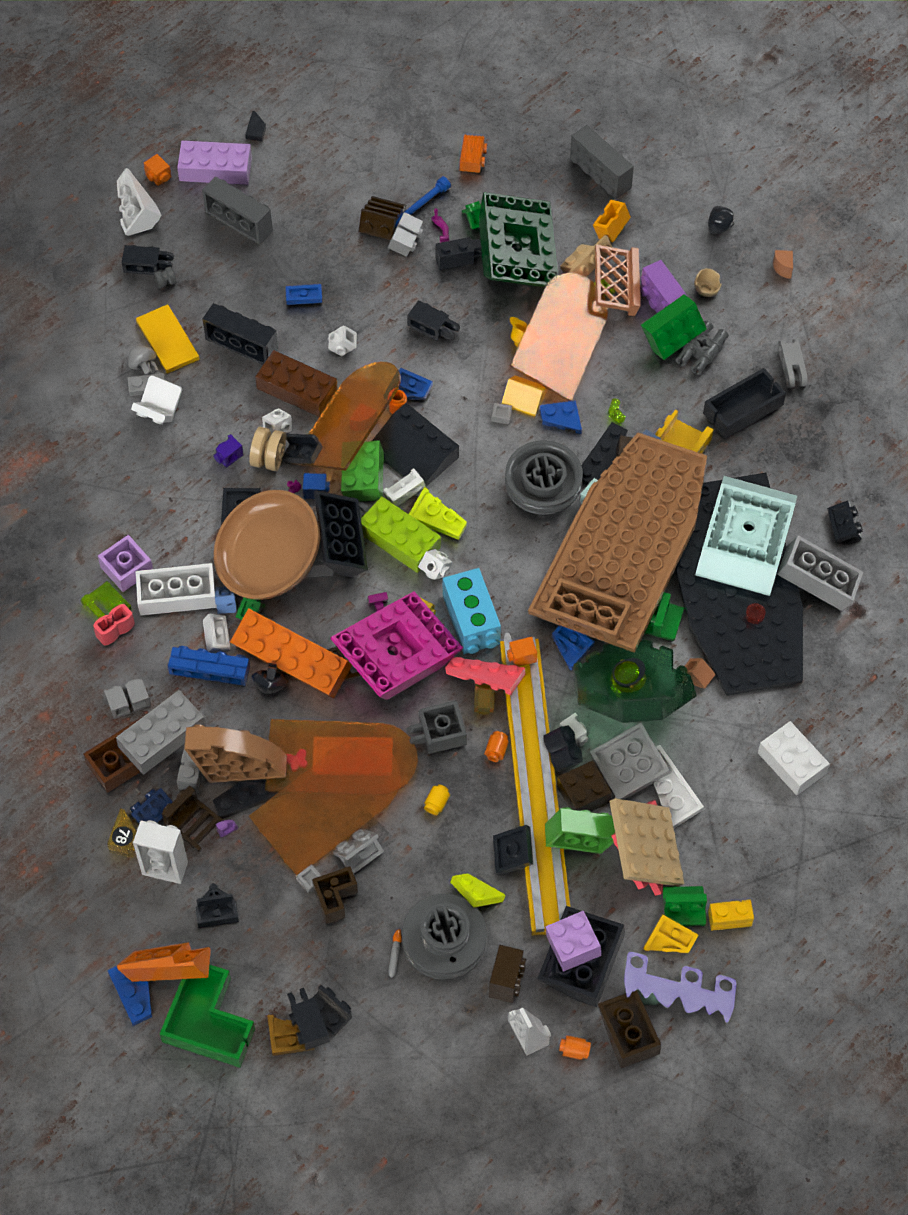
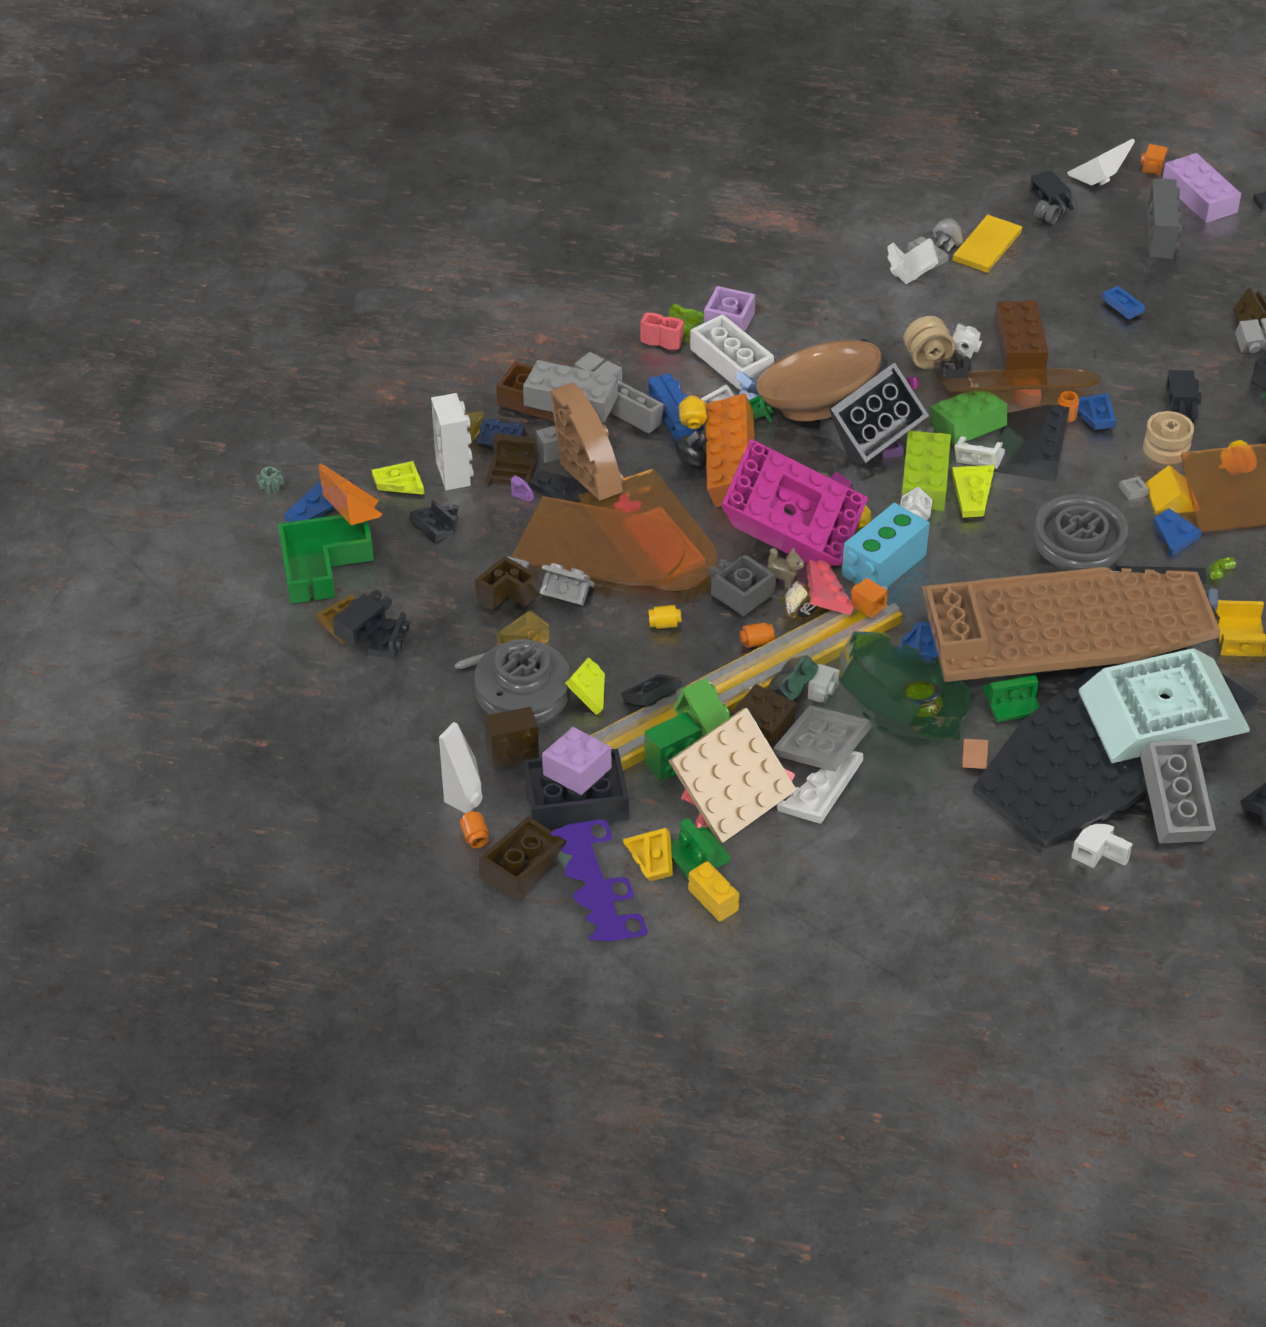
camera: 60 degrees right, 15 degrees down
black brick [202,303,279,365] -> none
dark purple brick [213,434,243,468] -> none
blue brick [303,473,330,499] -> none
white brick [328,325,357,356] -> none
clear red tile [746,603,766,624] -> none
white brick [758,721,830,796] -> none
none -> sand green gear [256,466,284,493]
none -> neon yellow wing [372,461,424,494]
none -> clear yellow slope [497,610,550,646]
none -> light grey brick [610,380,664,433]
none -> green brick [644,712,701,781]
none -> yellow head [678,396,707,429]
none -> dark tan animal [767,548,804,590]
none -> white brick [1072,824,1133,868]
none -> tan wheel [1143,411,1194,464]

